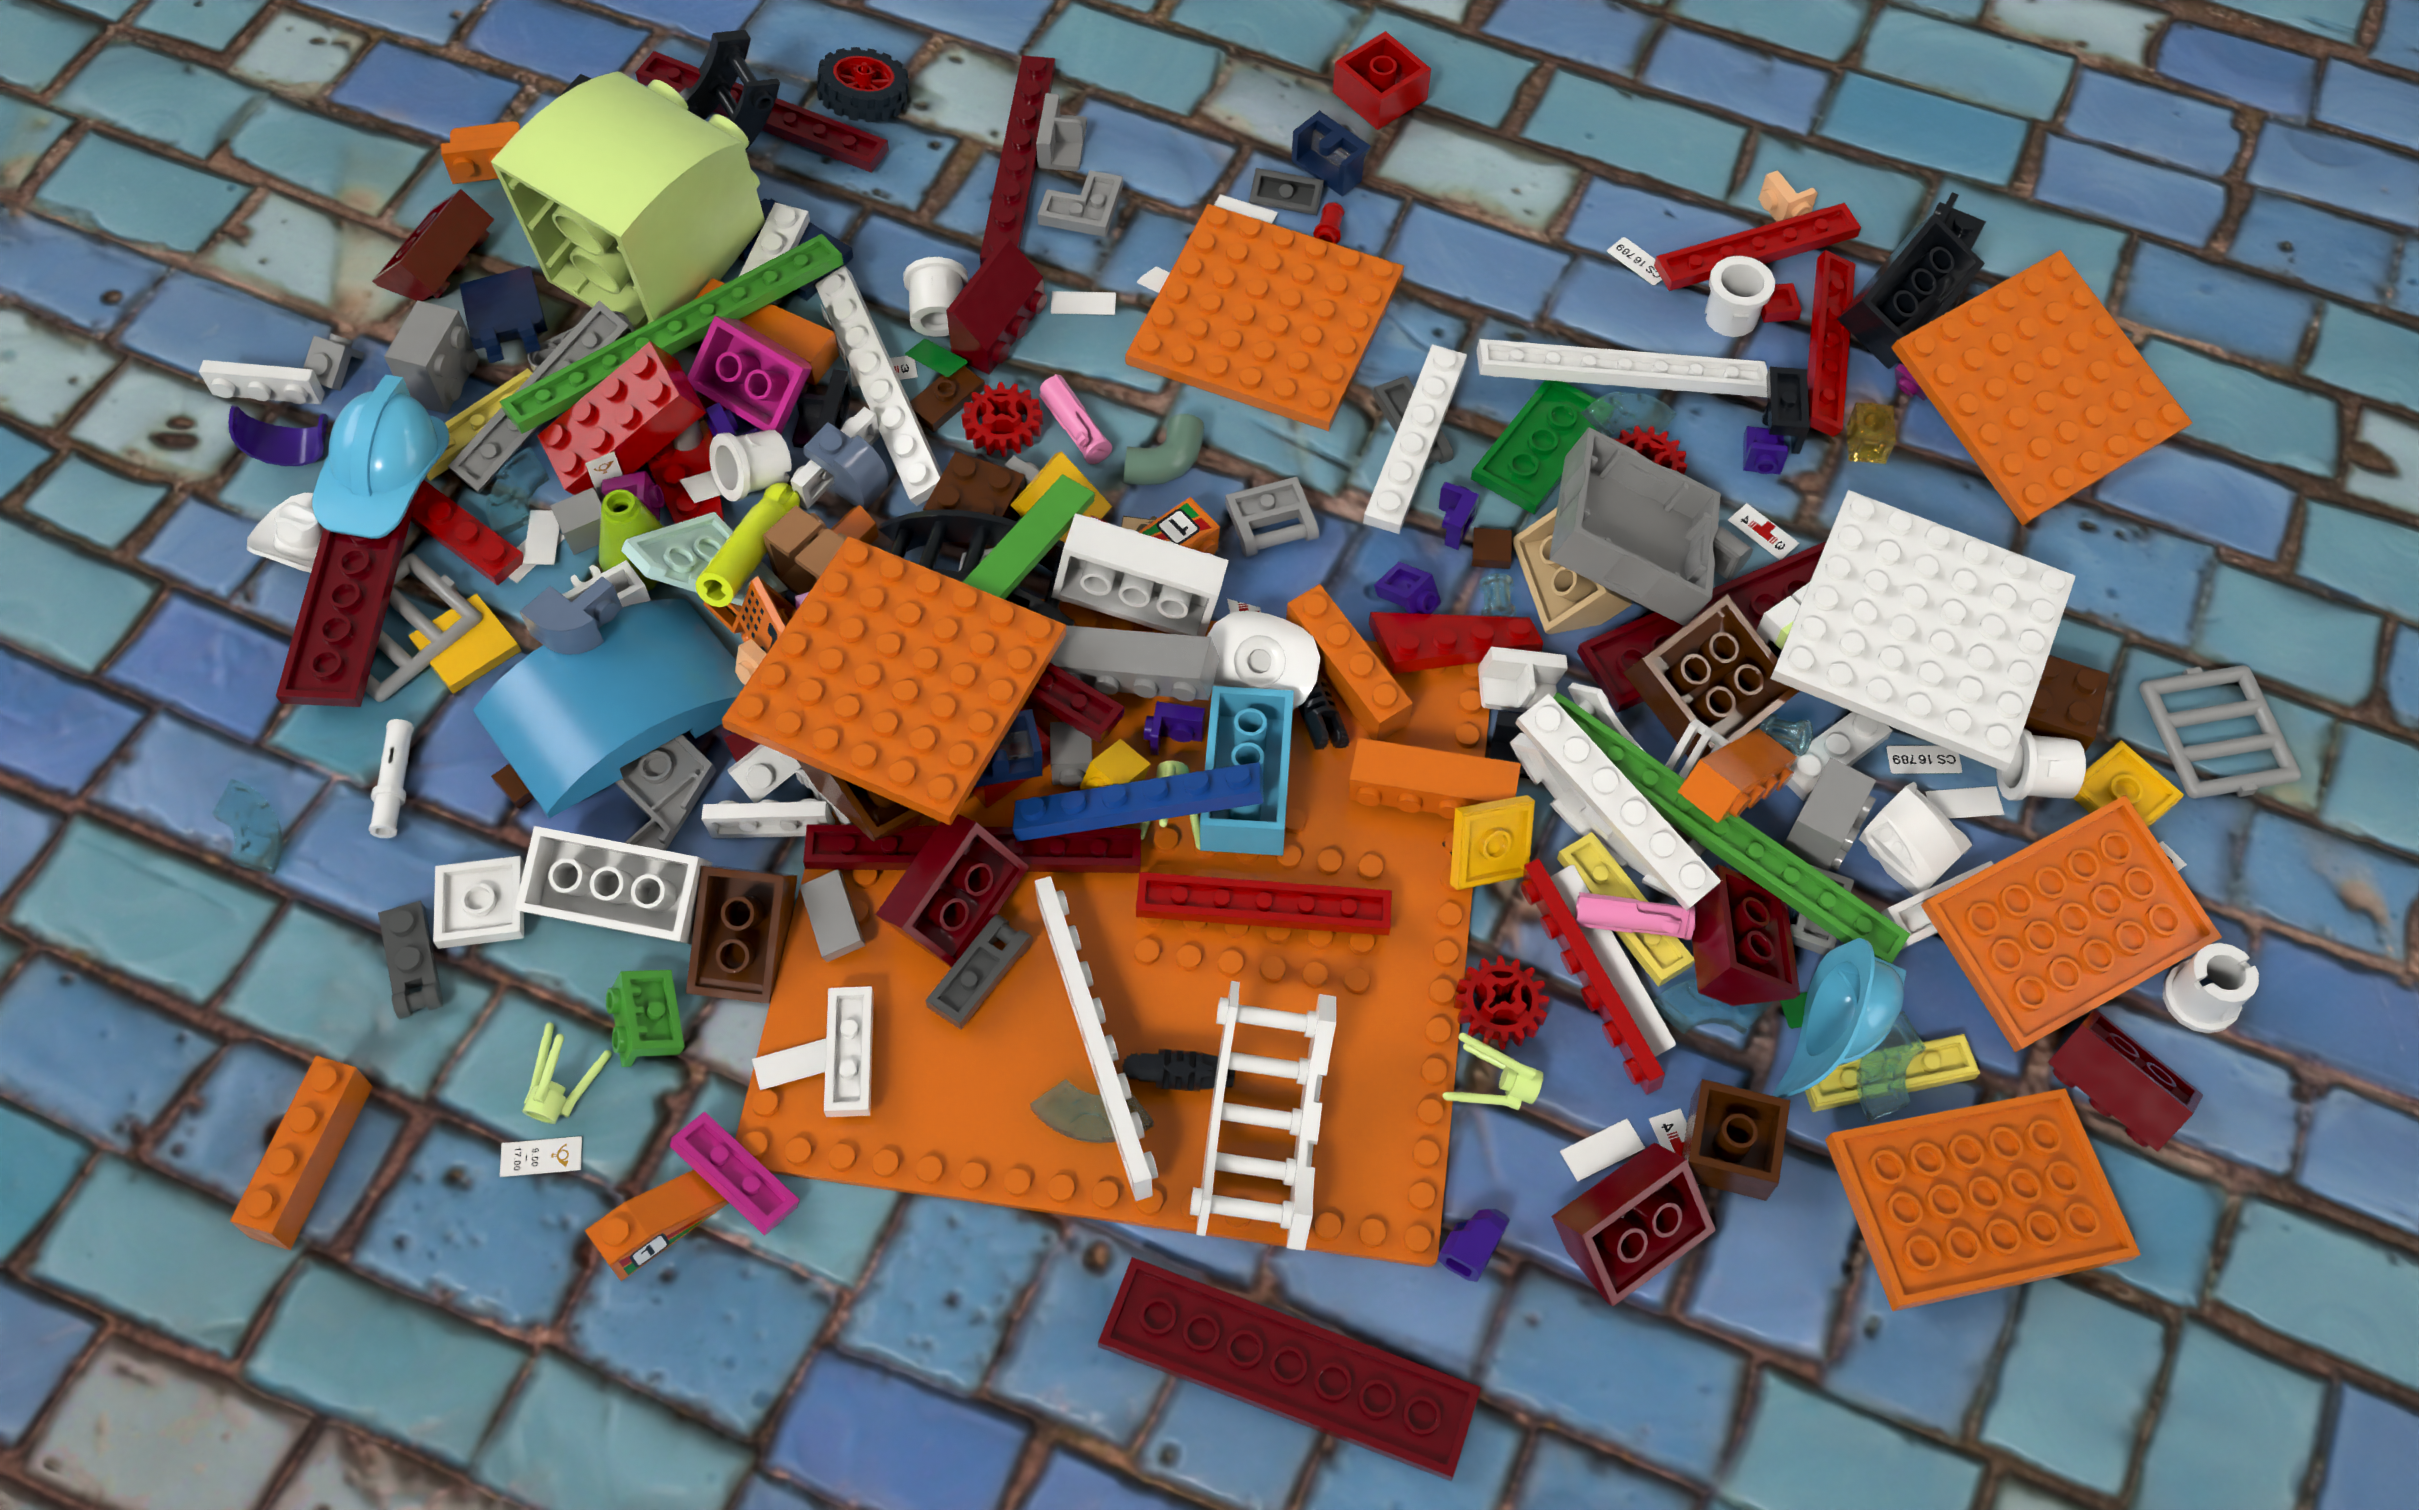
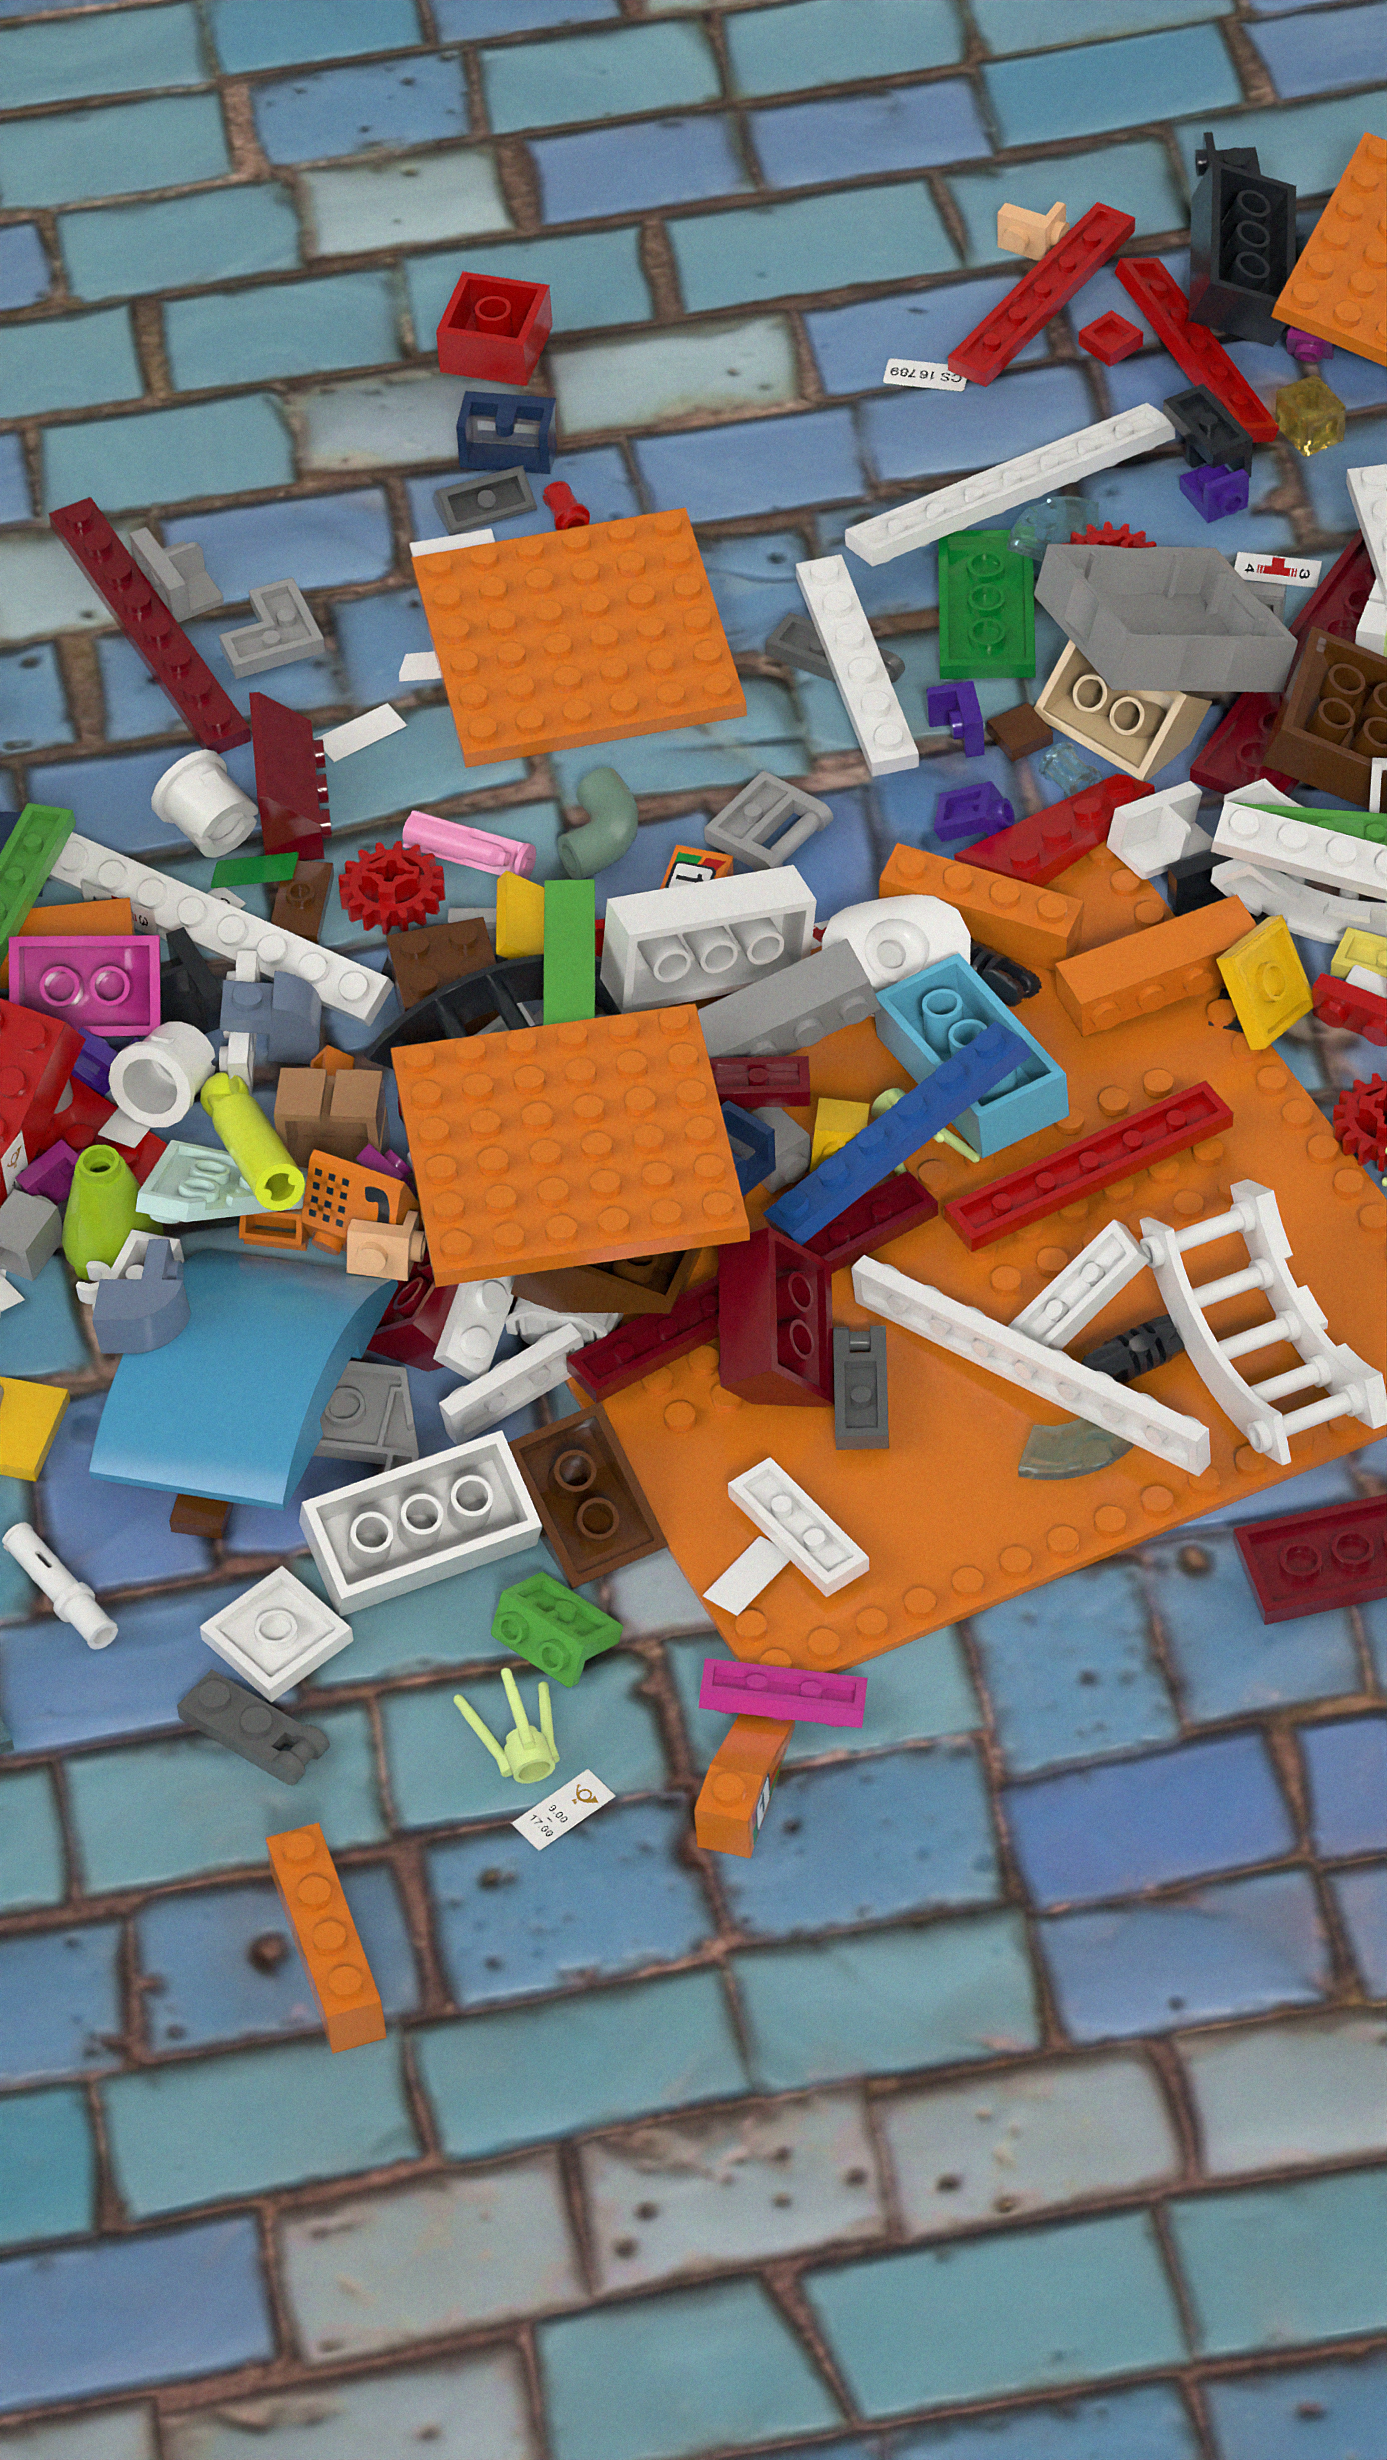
camera: 30 degrees left, 10 degrees down
light grey tile [799,869,866,962] -> none
dark purple bracket [1144,701,1205,755] -> none
white piece [1705,256,1775,337] -> none
none -> white plate [1008,1219,1150,1350]

